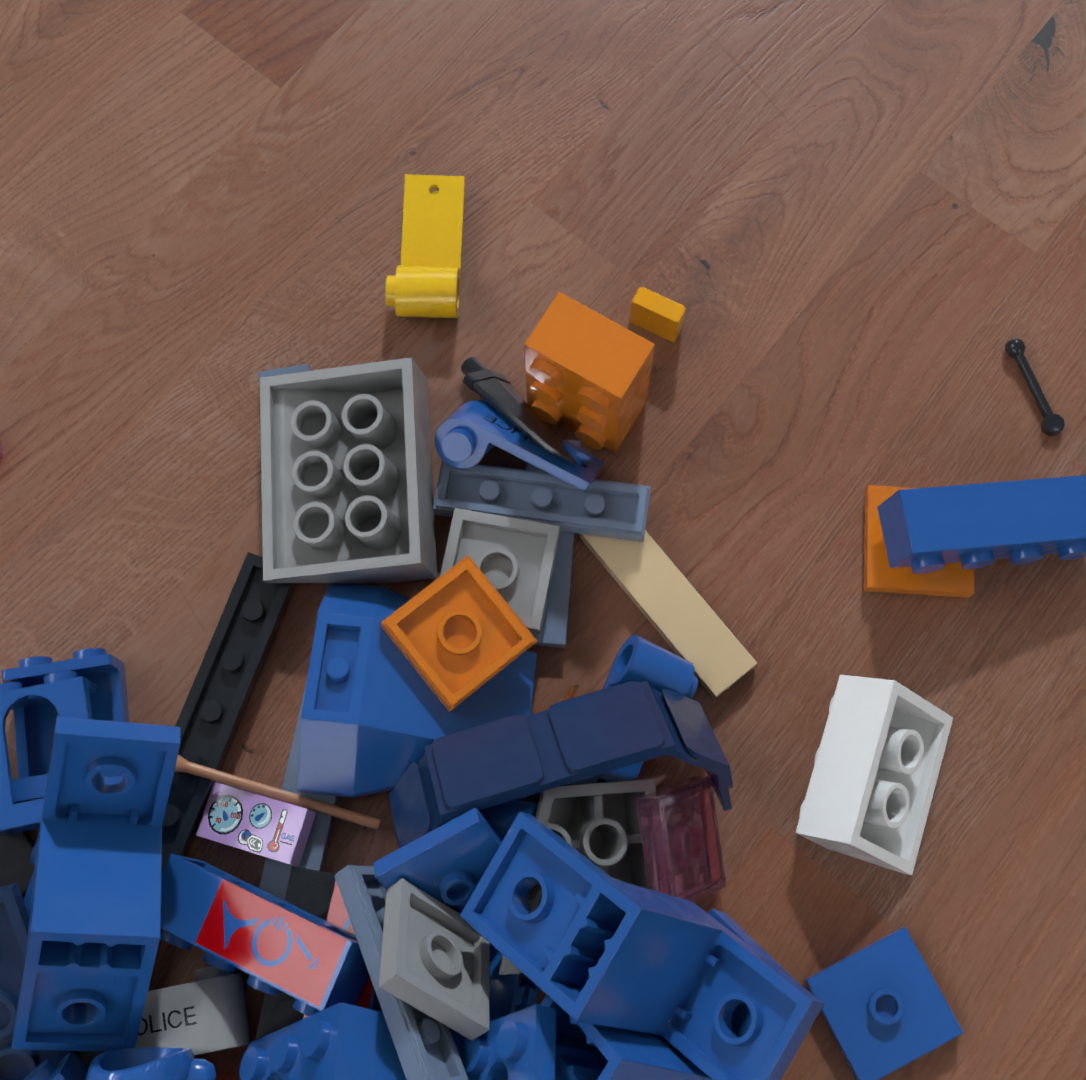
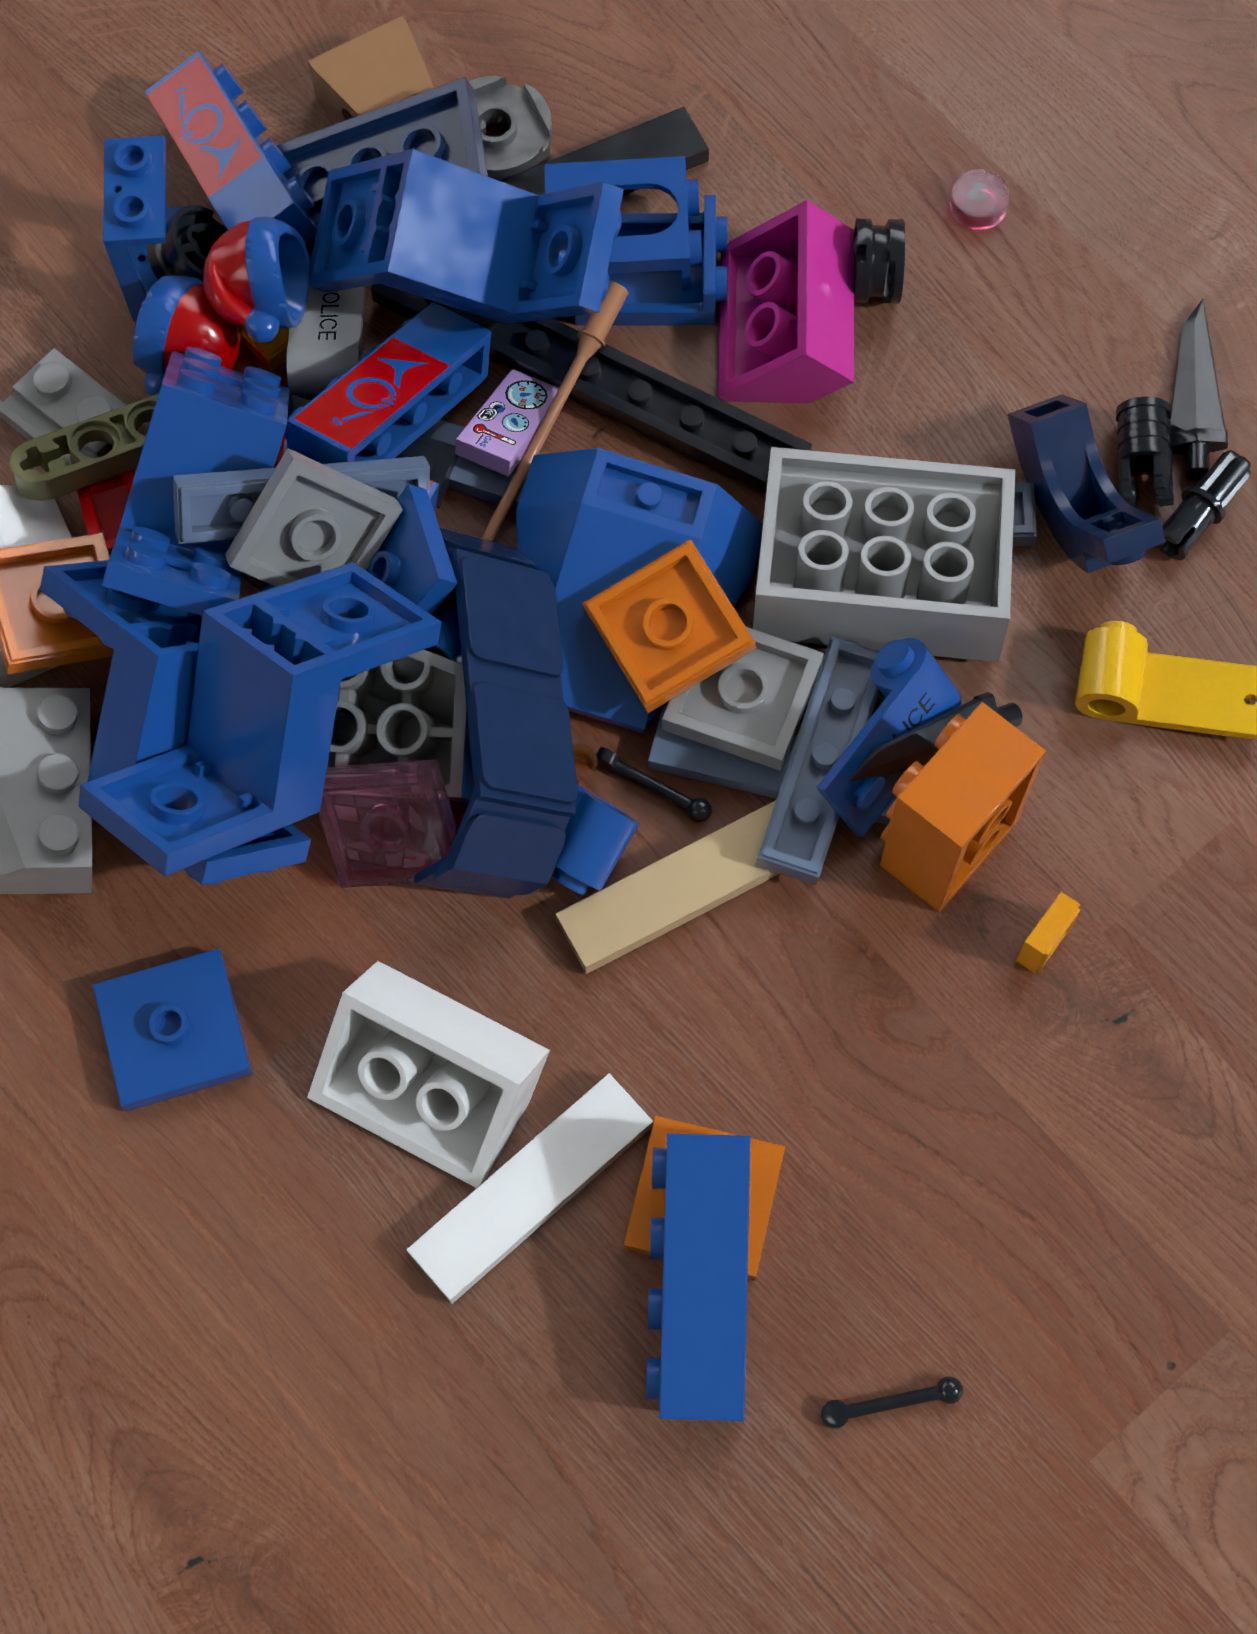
camera: 100 degrees right, 5 degrees down
none -> white tile [406,1073,653,1304]
none -> black hinge [593,747,712,822]
none -> dark pink slope [718,200,854,403]
none -> black wheel [854,218,905,304]
none -> dark blue arch [1007,394,1166,573]
none -> black hinge [1116,396,1174,508]
none -> black axle [1160,450,1251,561]
none -> black bar [1169,299,1228,480]

